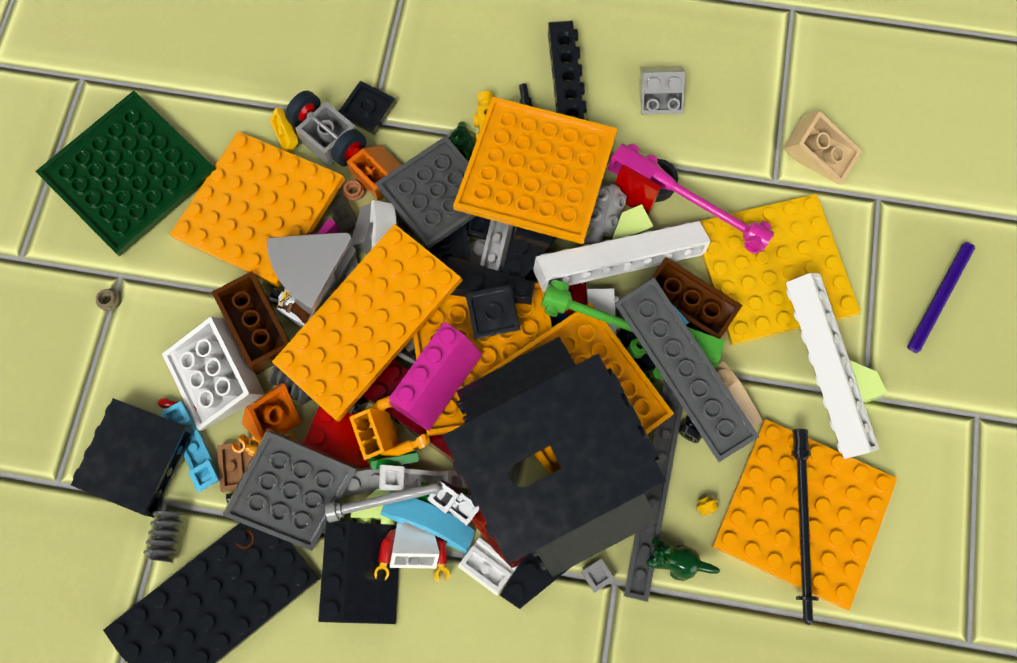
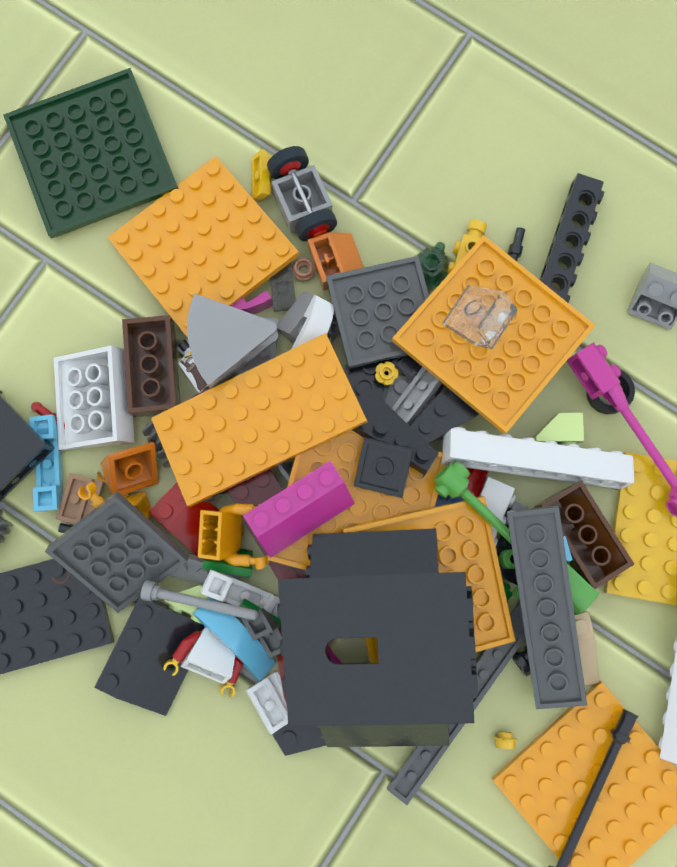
camera: 20 degrees right, 10 degrees up
dark tan plate [96,289,119,311] -> none
black plate [338,81,396,135] -> none
light grey plate [581,559,615,593] -> none
light grey brick [584,184,627,245] -> none
red tile [615,165,661,215] -> none
dark green animal [646,537,720,581] -> none
none -> yellow plate [375,362,399,385]
none -> clear slope [443,285,518,349]

